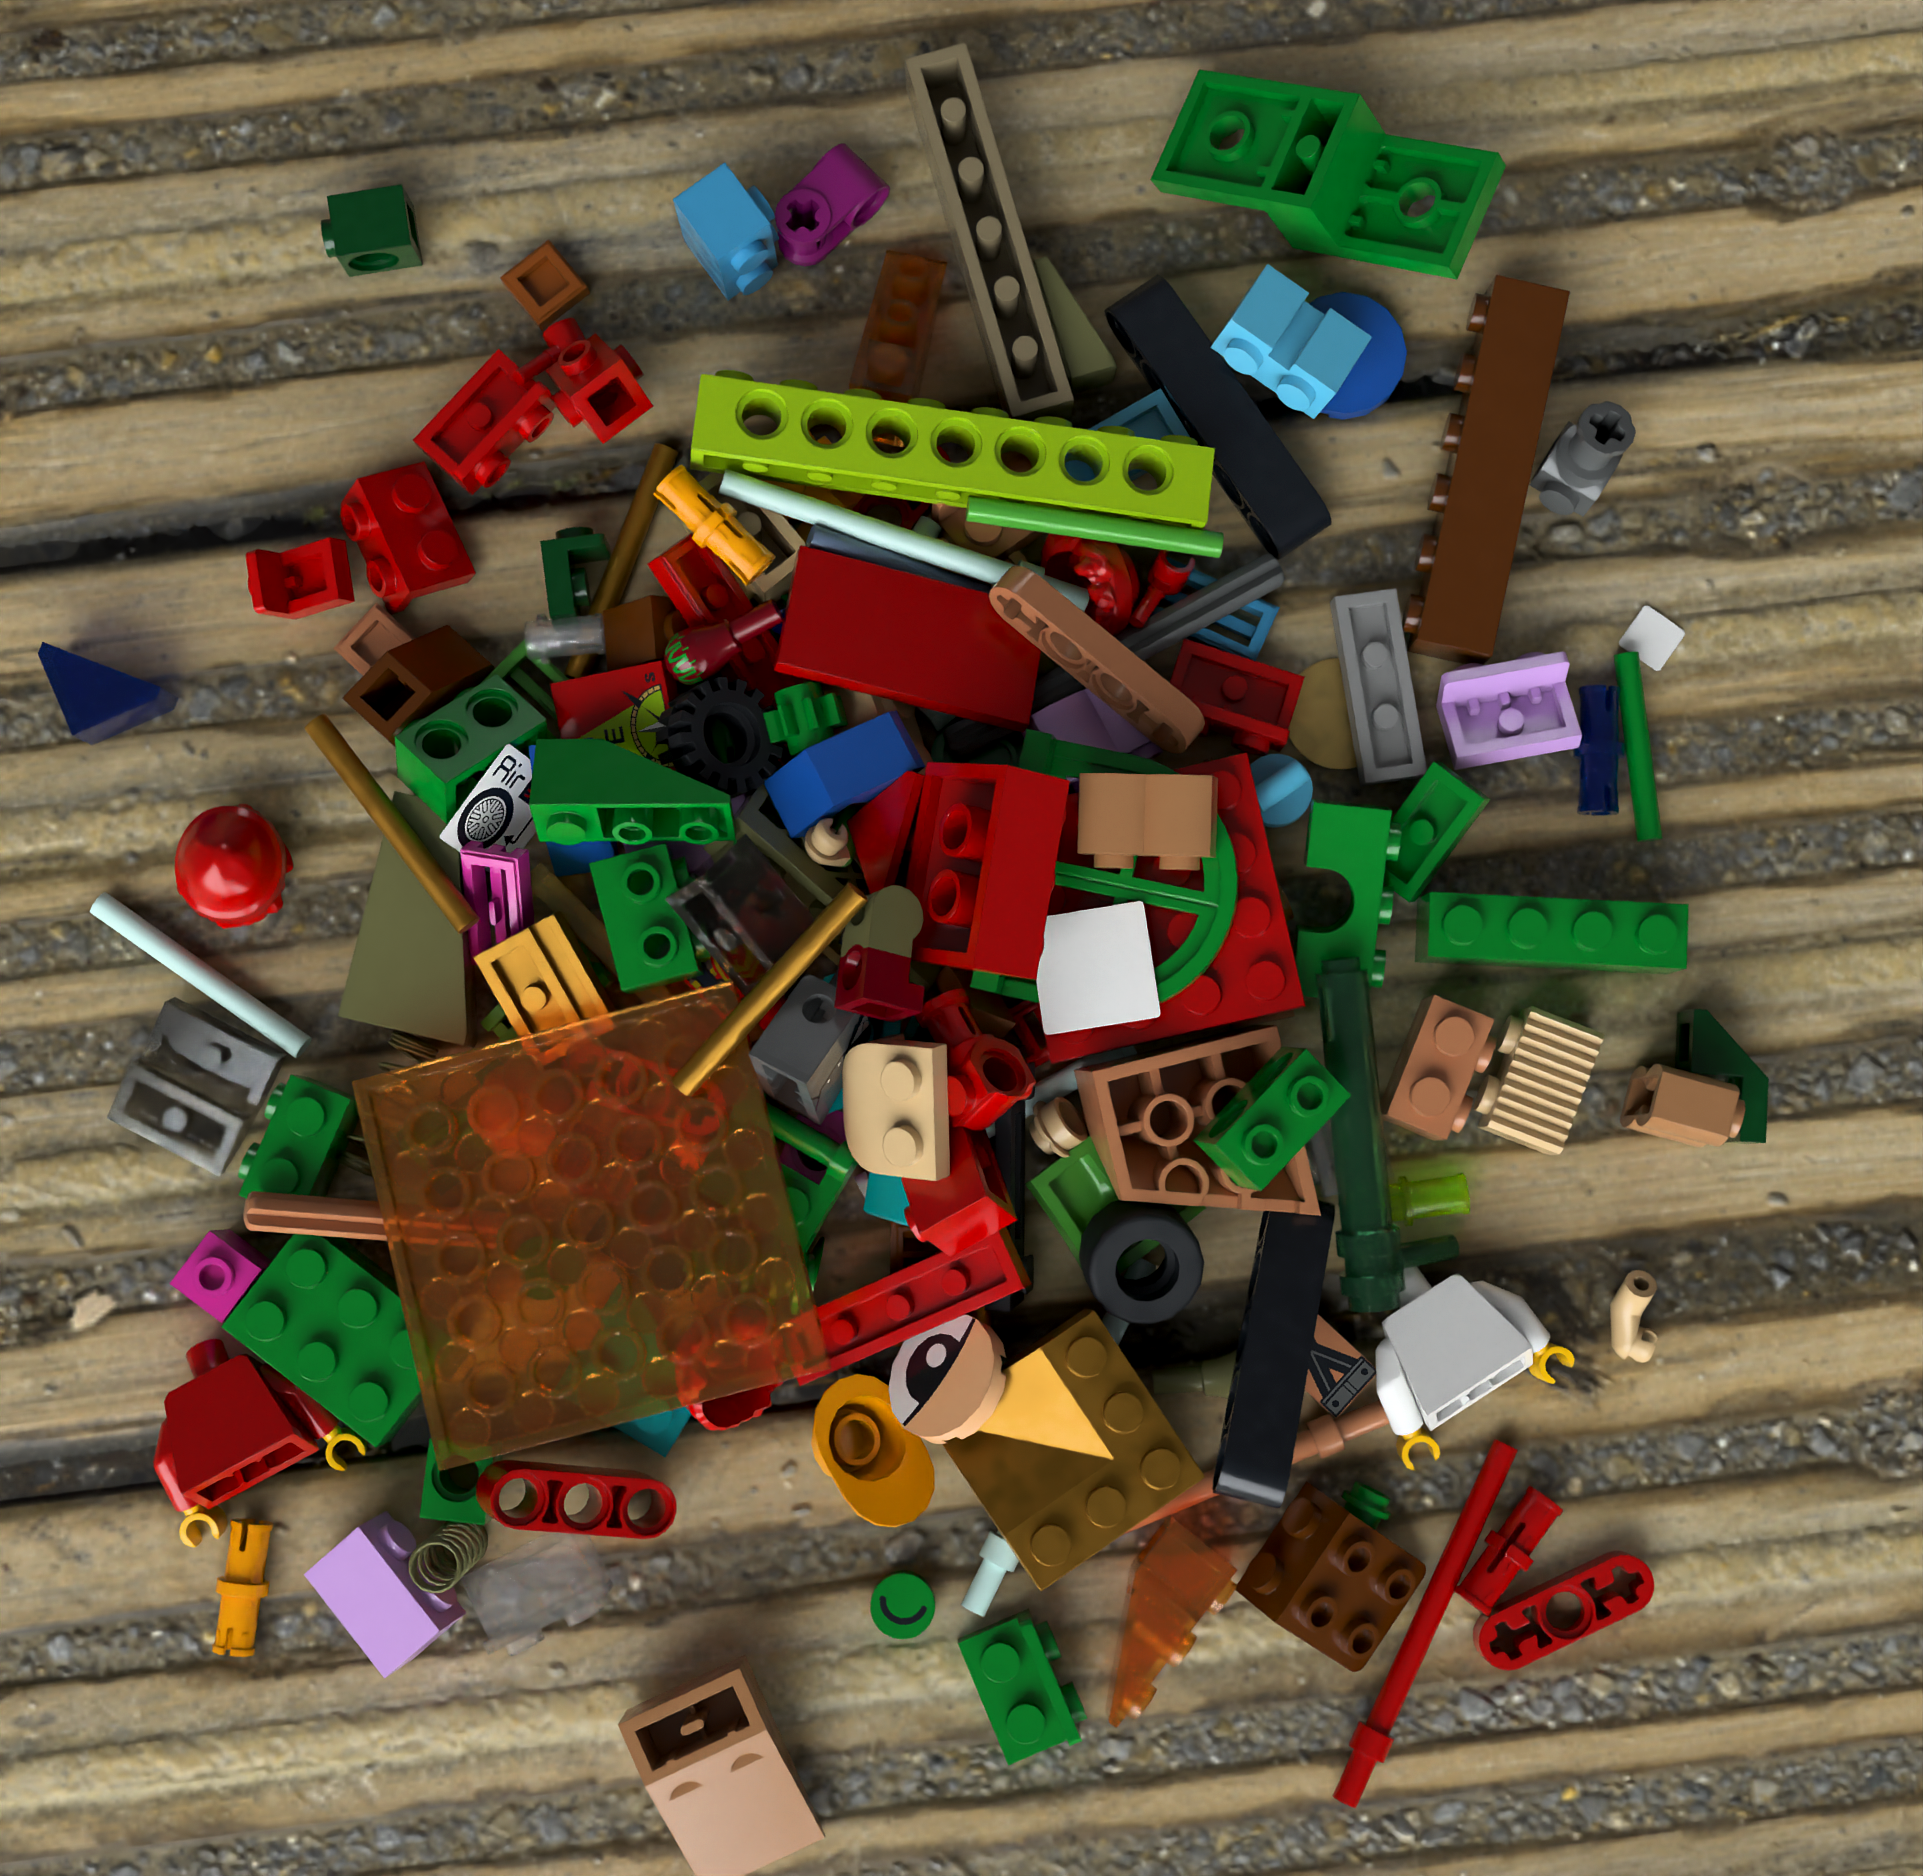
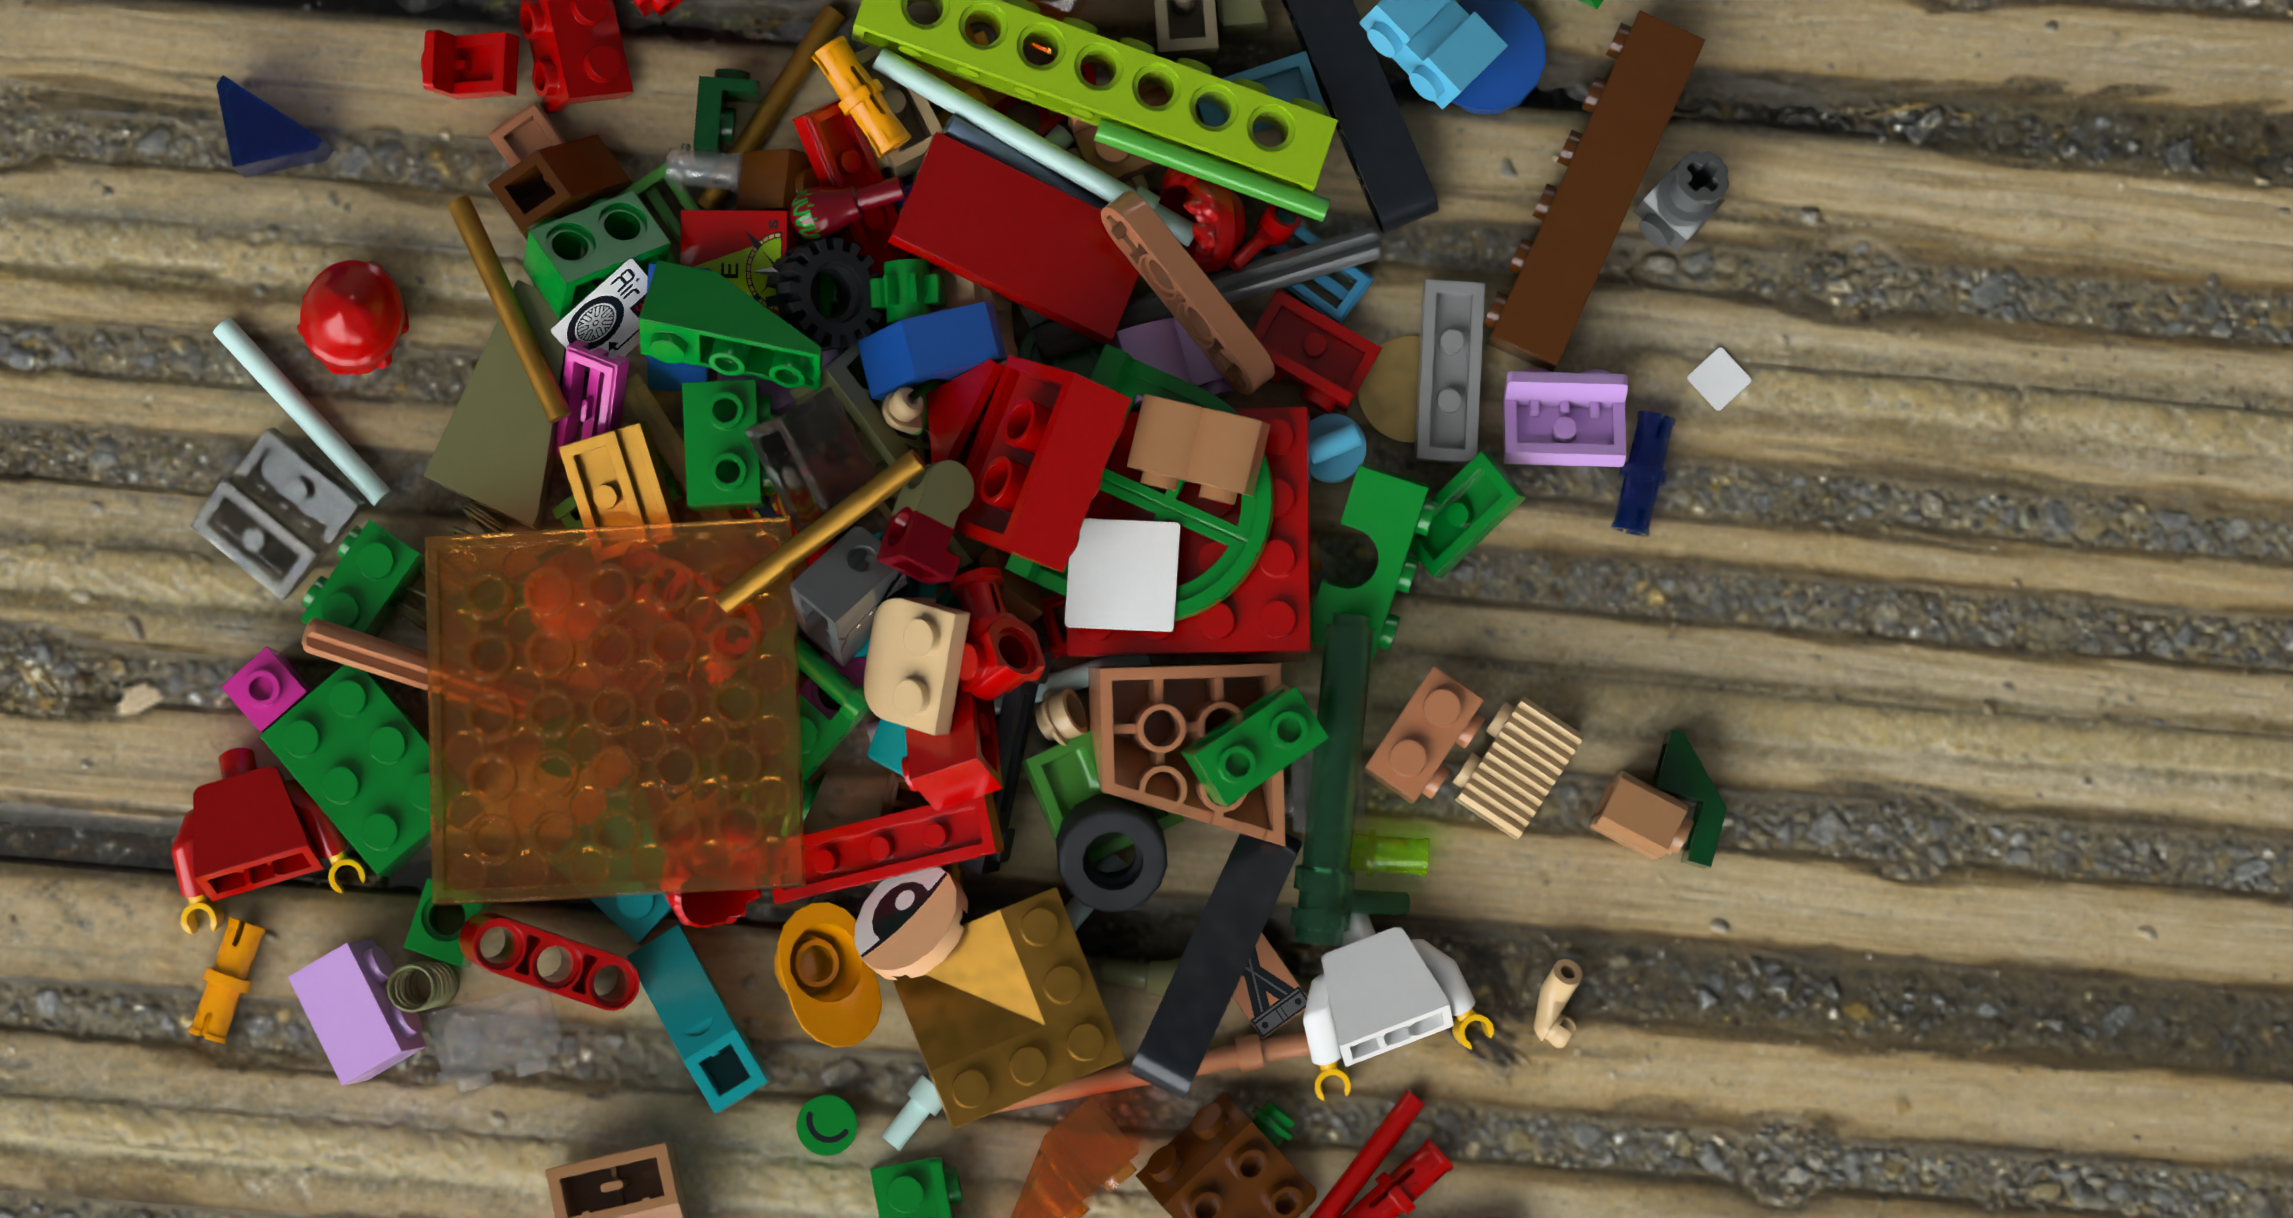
camera: 15 degrees right, 0 degrees up
green brick [1415,892,1689,974] -> none
green bar [1613,652,1663,842] -> none
none -> teal slope [627,924,774,1114]

